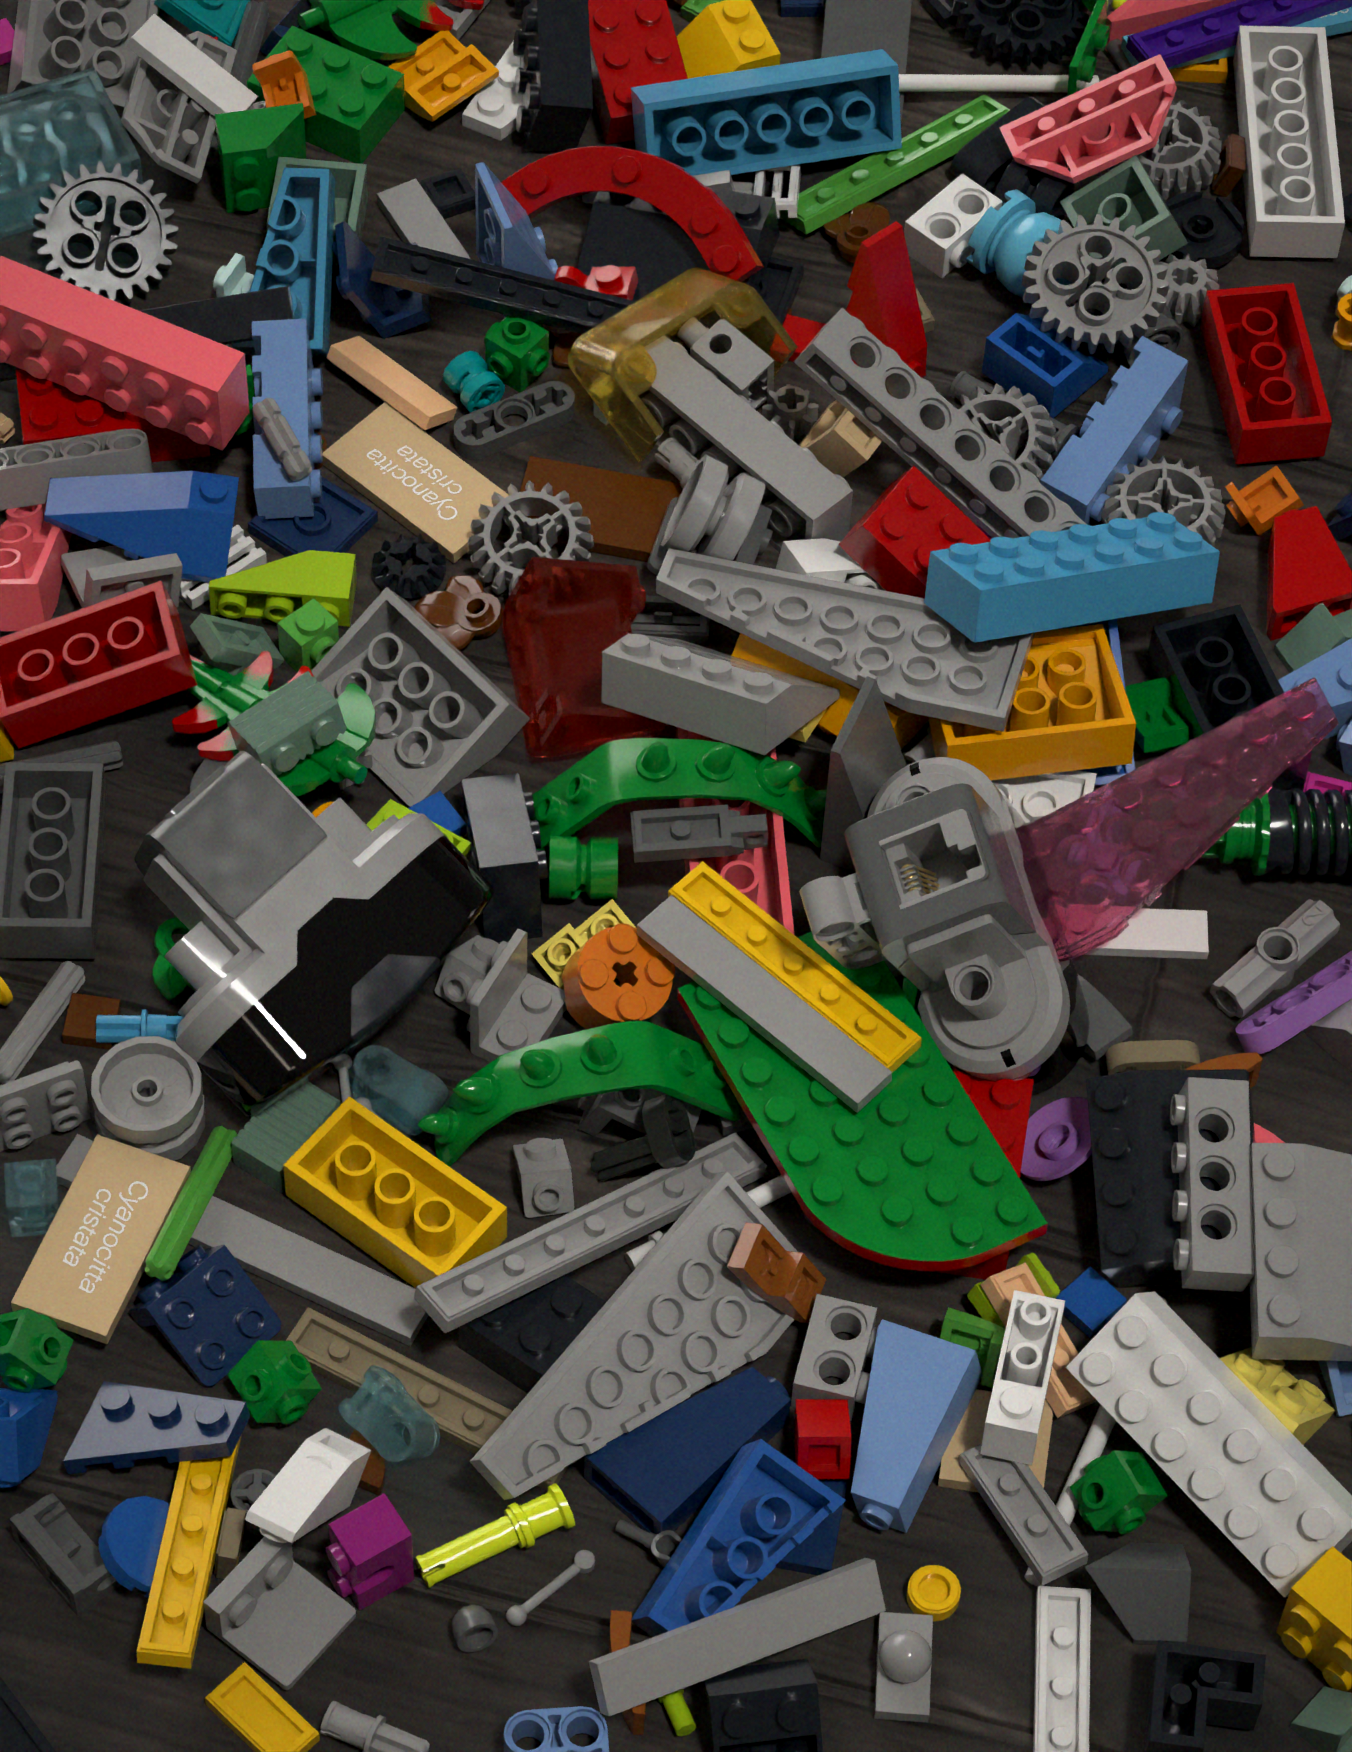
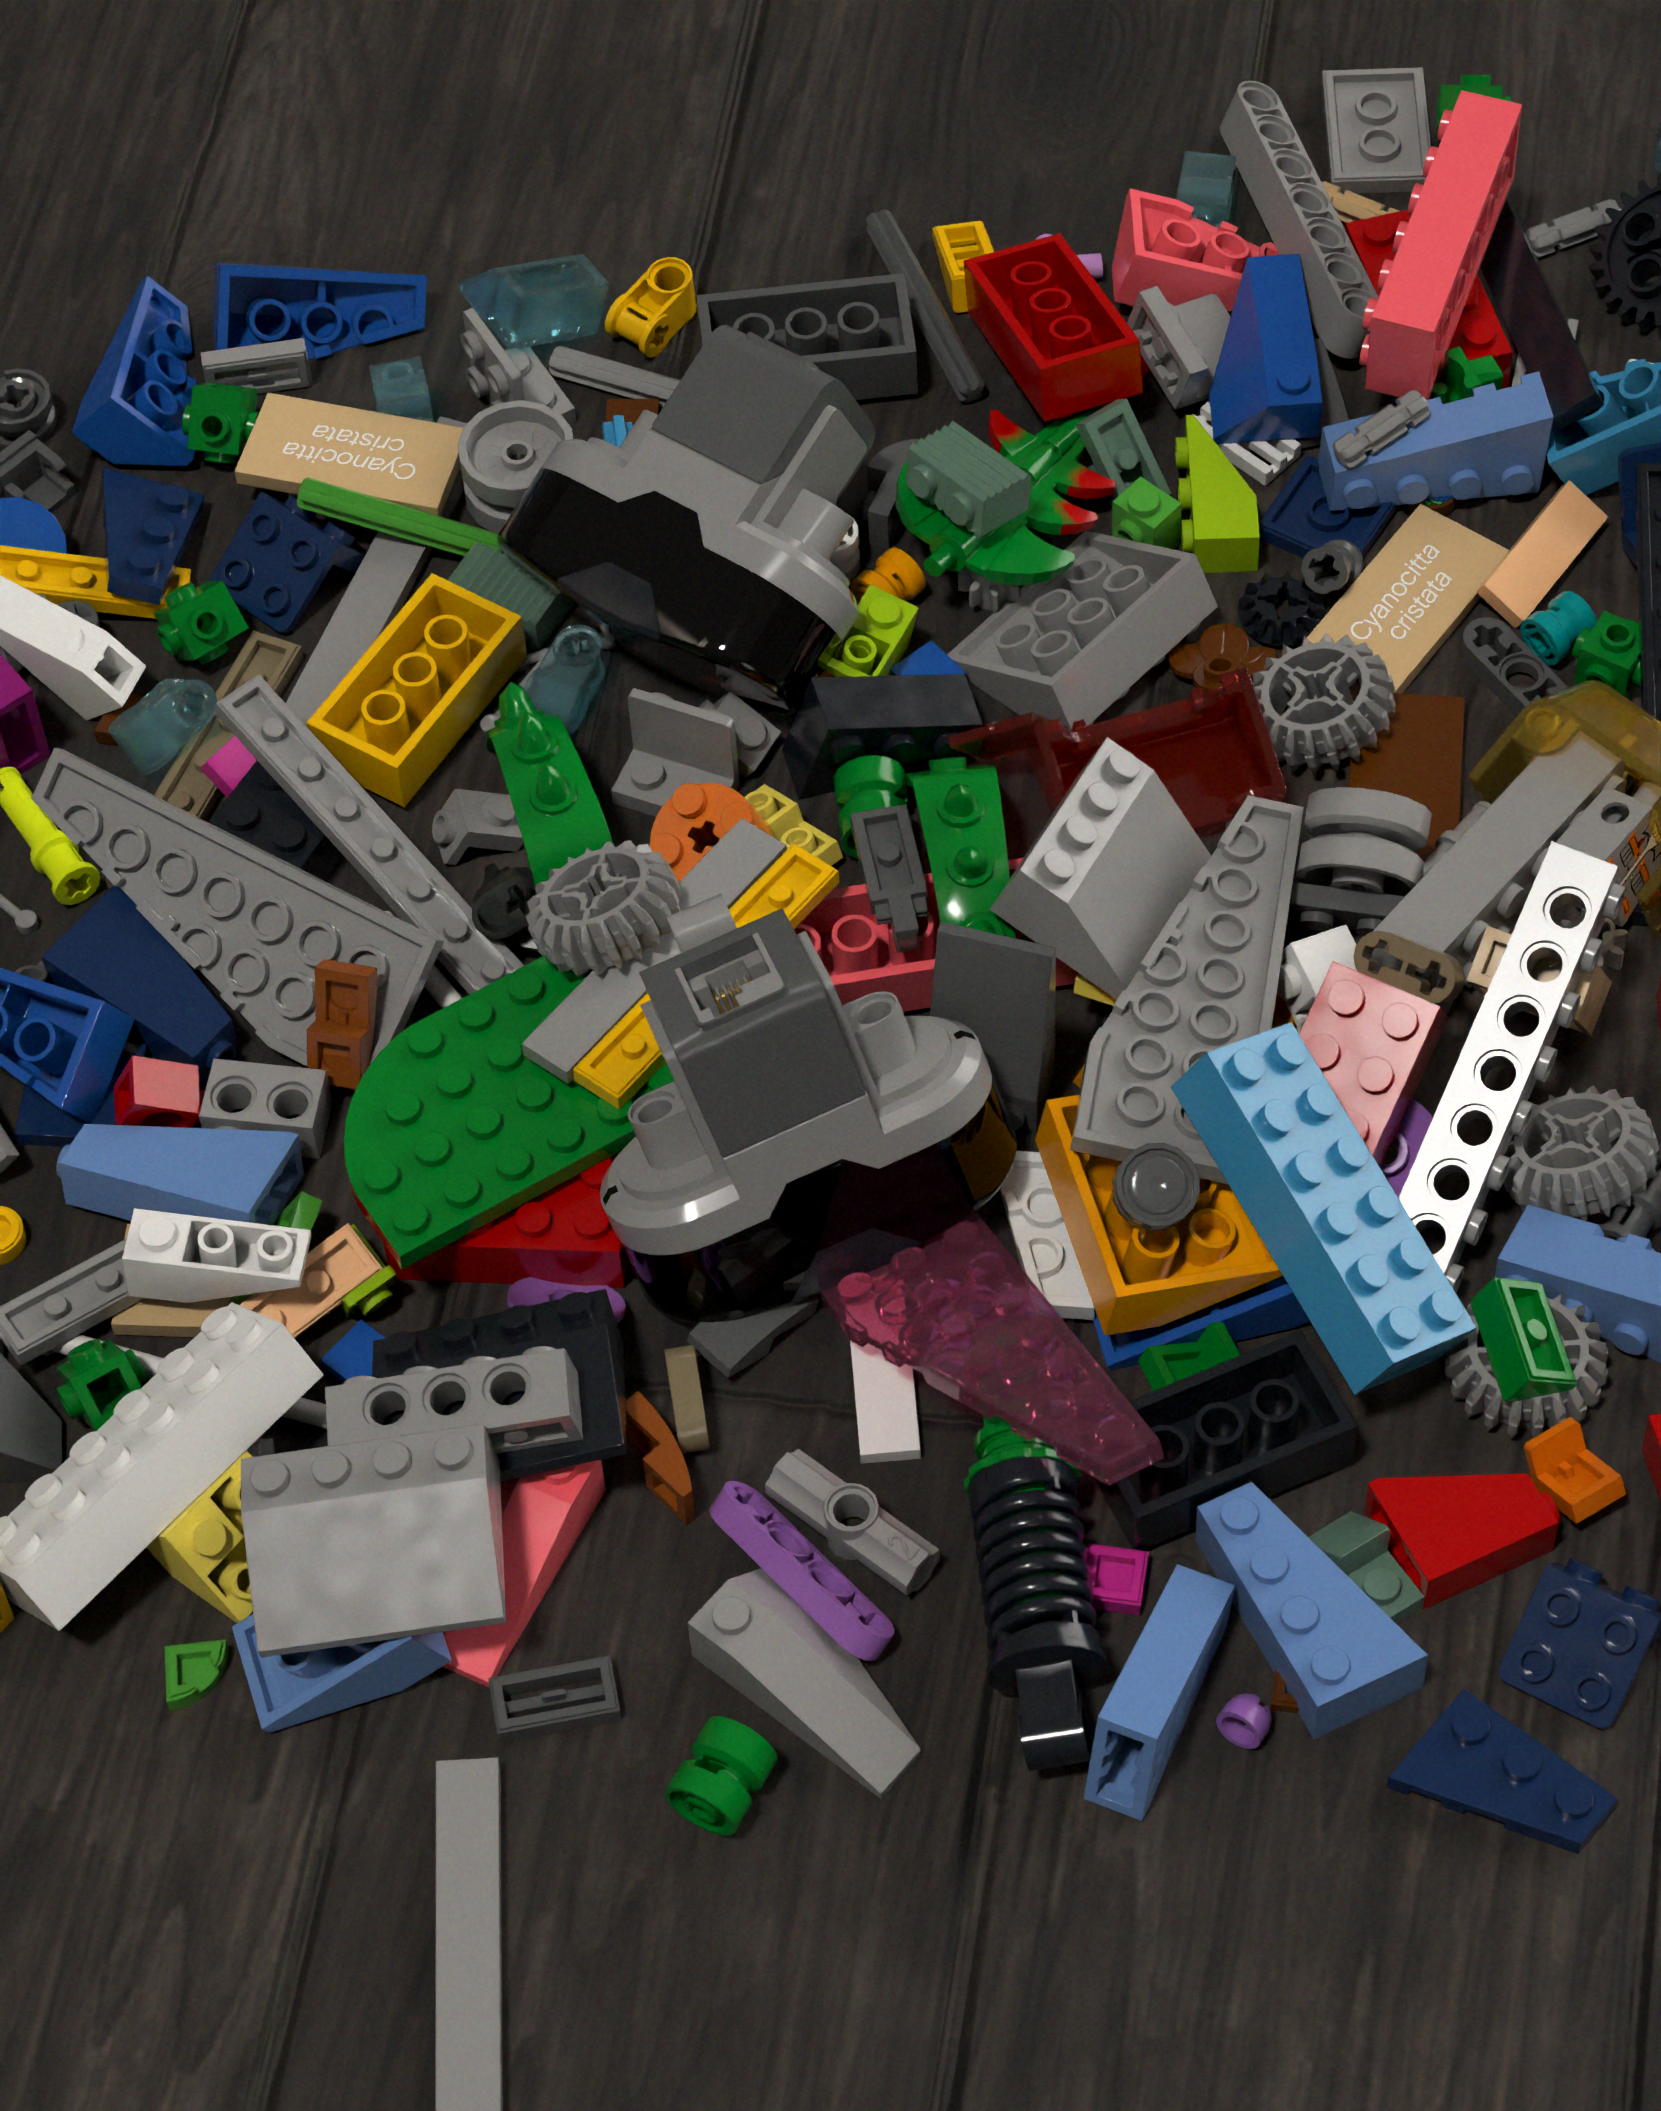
camera: 90 degrees right, 0 degrees up
none -> dark pink tile [199,736,256,798]
none -> light grey gear [526,840,682,976]
none -> clear red piece [948,712,1070,761]
none -> dark grey wheel [1112,1143,1200,1231]
none -> dark grey bush [1301,539,1364,594]
none -> dark tan beam [1353,931,1465,1005]
none -> green slope [1471,1277,1577,1401]

